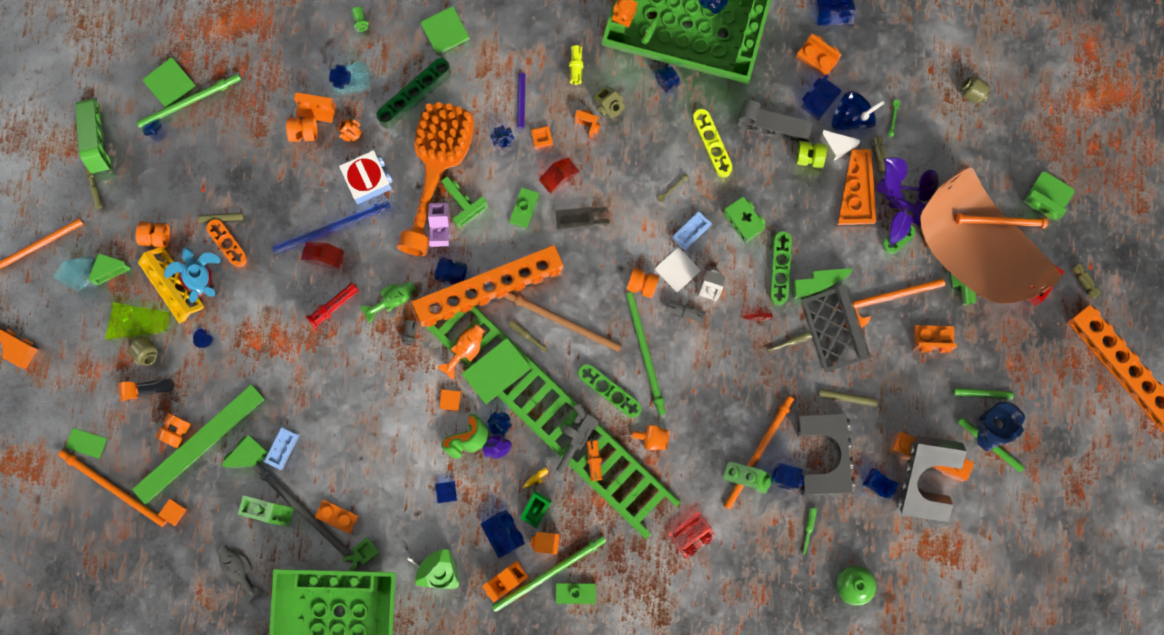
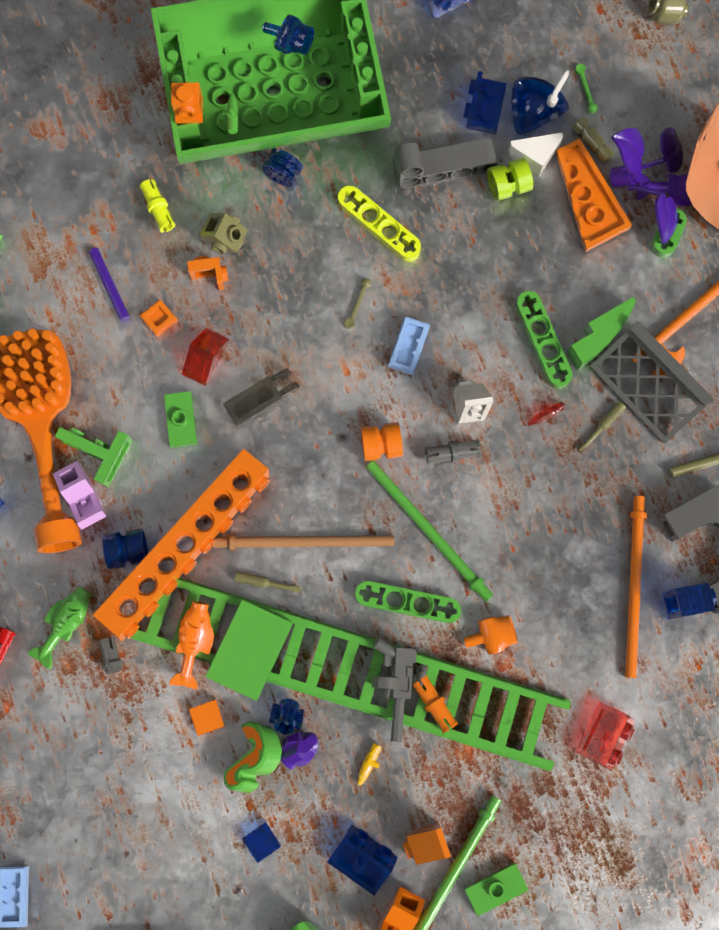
camera: 30 degrees left, 0 degrees up
clear blue gear [490,125,515,150] -> none
green slope [520,491,552,528] -> none
white sticker [655,247,701,292] -> none
bright green brick [723,196,765,244] -> none
bright green bracket [723,461,772,494] -> none
orange bracket [796,33,841,78] -> none

